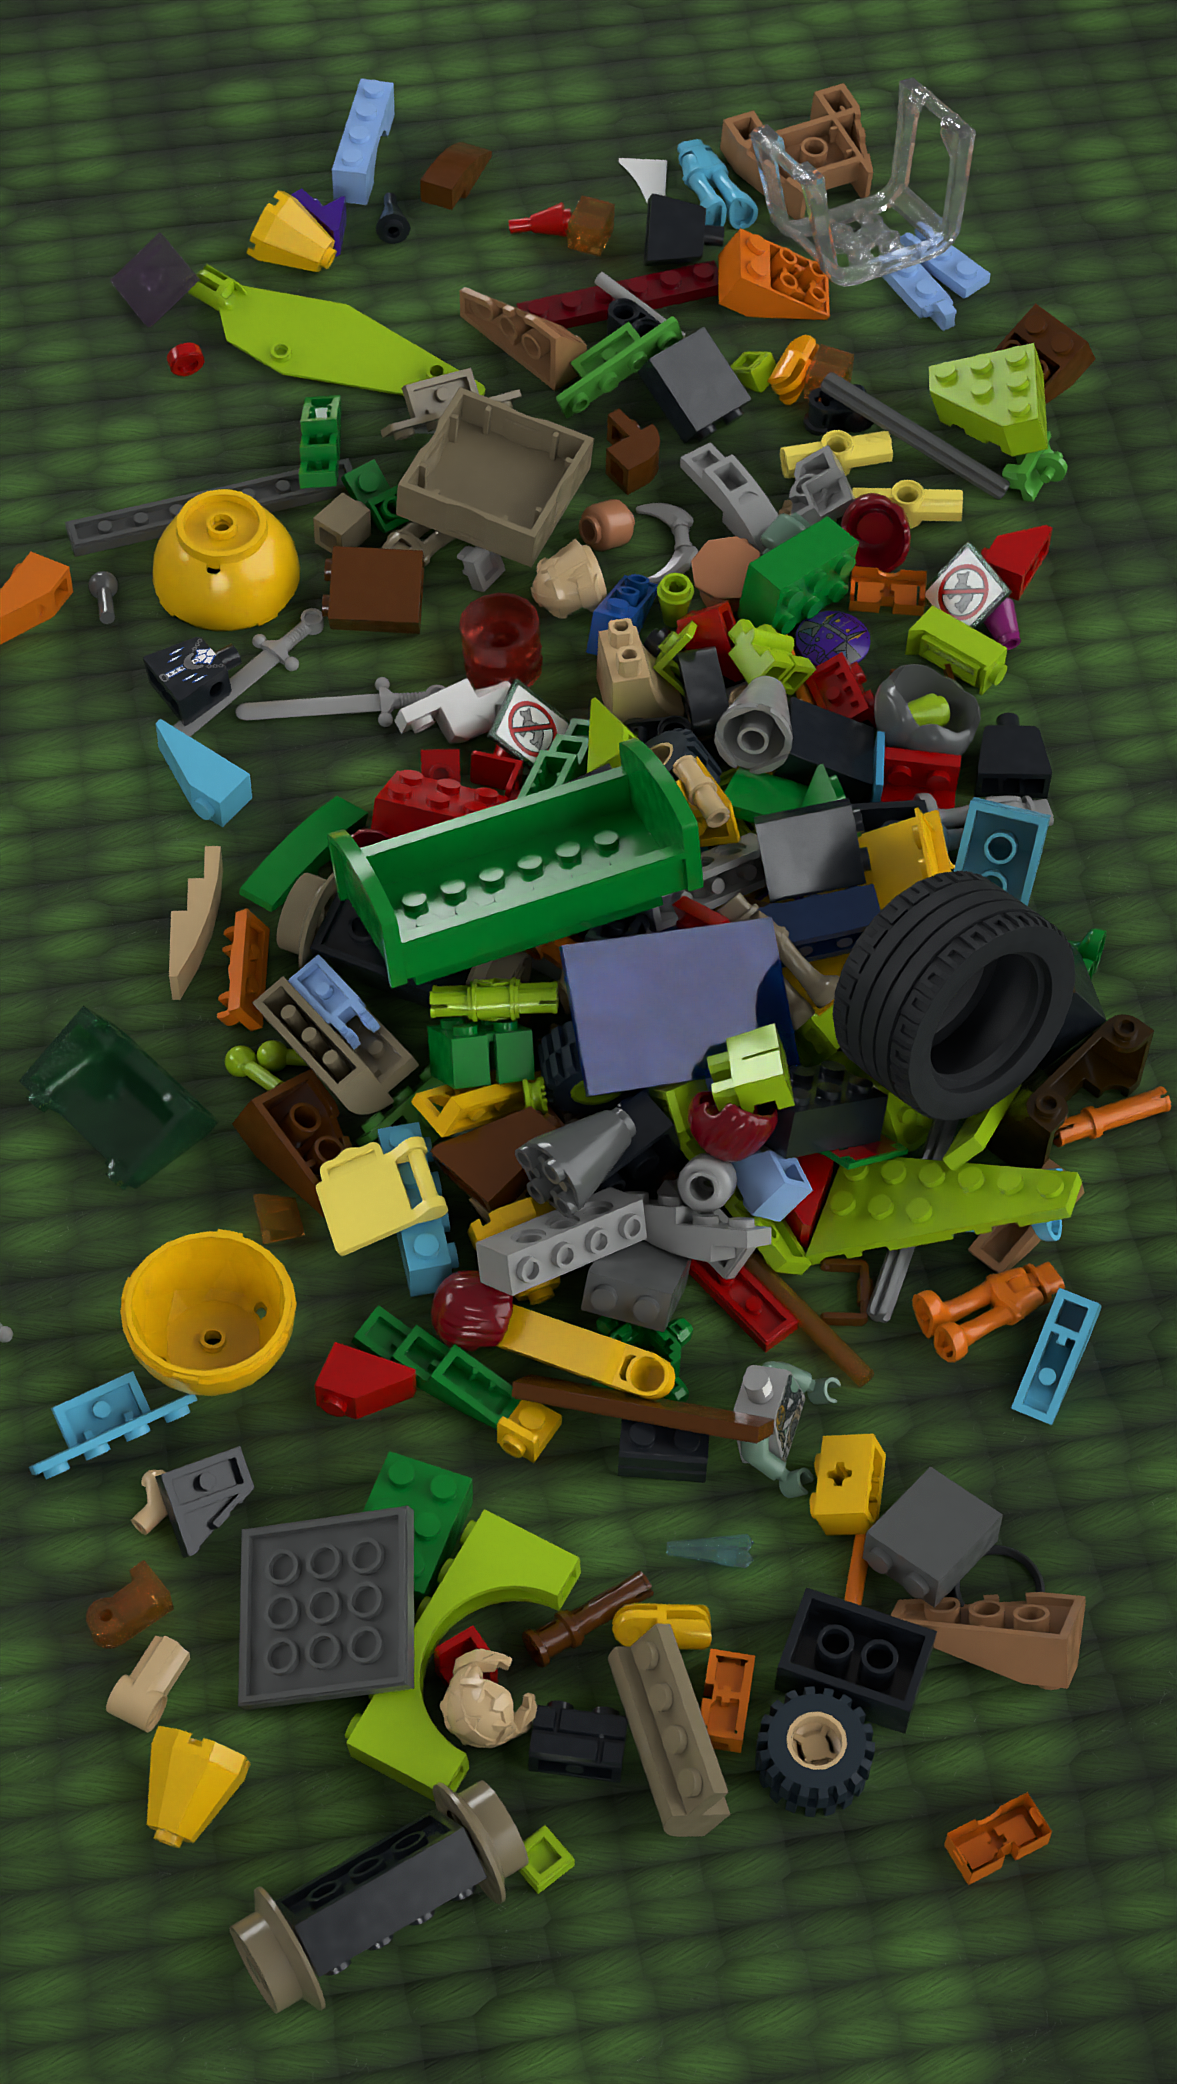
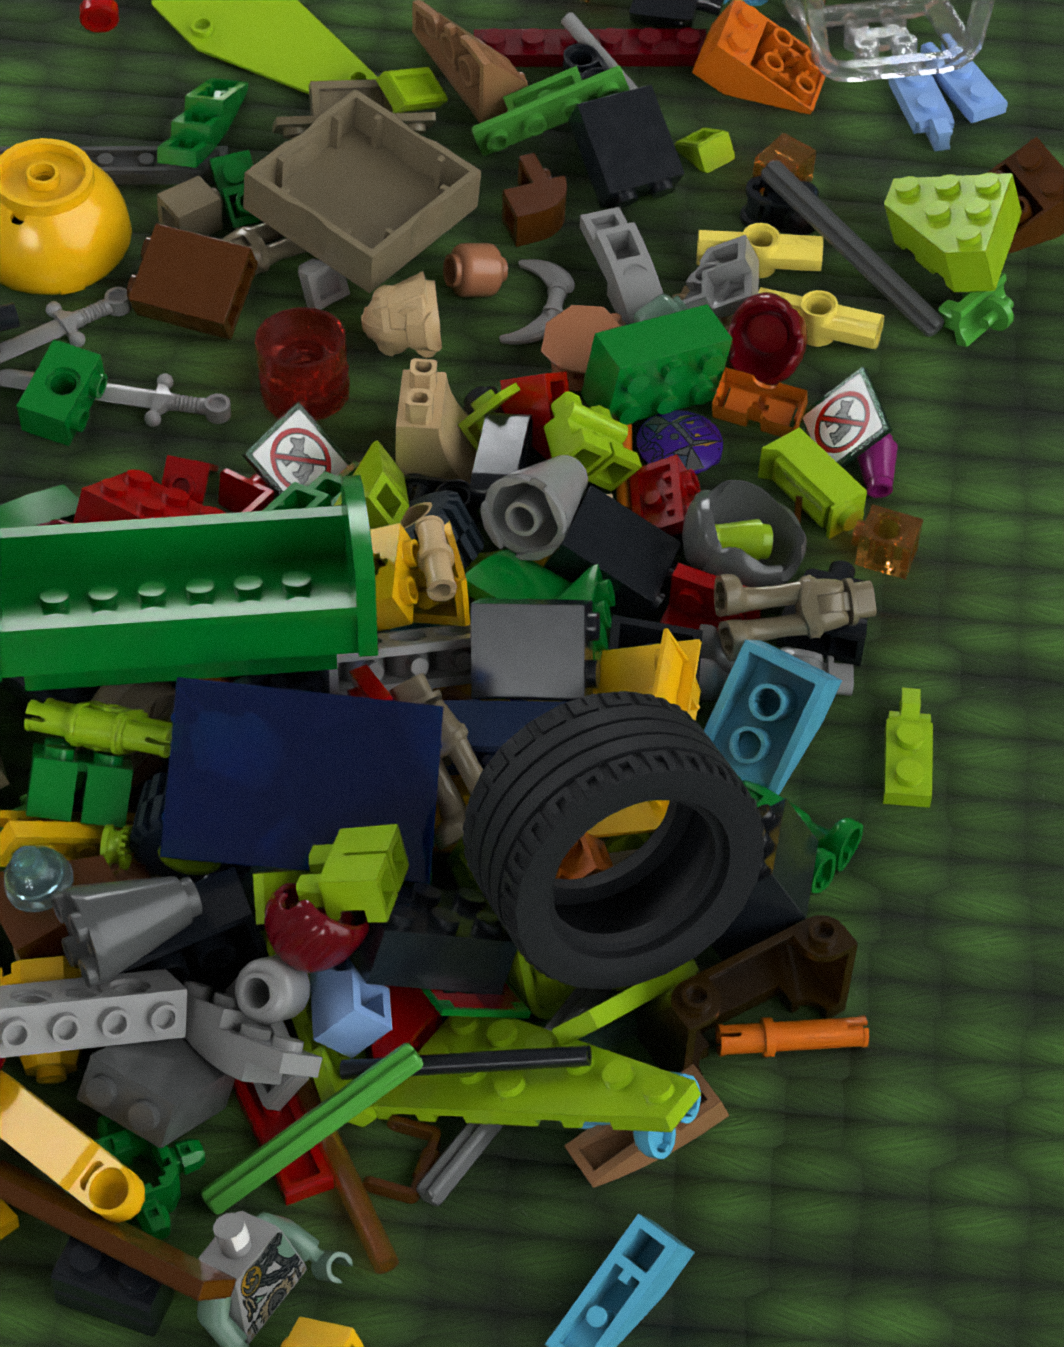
camera: 15 degrees right, 5 degrees down
white plate [394,678,516,744] -> none
blue slope [586,574,658,655] -> none
lime cone [657,573,694,627] -> none
light orange arm [767,335,821,405] -> none
dark azure piece [869,731,885,803] -> none
orange piece [912,1262,1065,1363] -> none
red slope [978,525,1053,601] -> none
none -> clear light blue brick [3,845,73,912]
none -> green brick [16,339,108,446]
none -> bright green axle [201,1042,423,1215]
none -> black piece [339,1045,592,1080]
none -> lime tile [375,67,448,113]
none -> dark tan piece [714,574,877,662]
none -> clear orange brick [851,504,924,580]
none -> lime hinge [883,687,933,808]

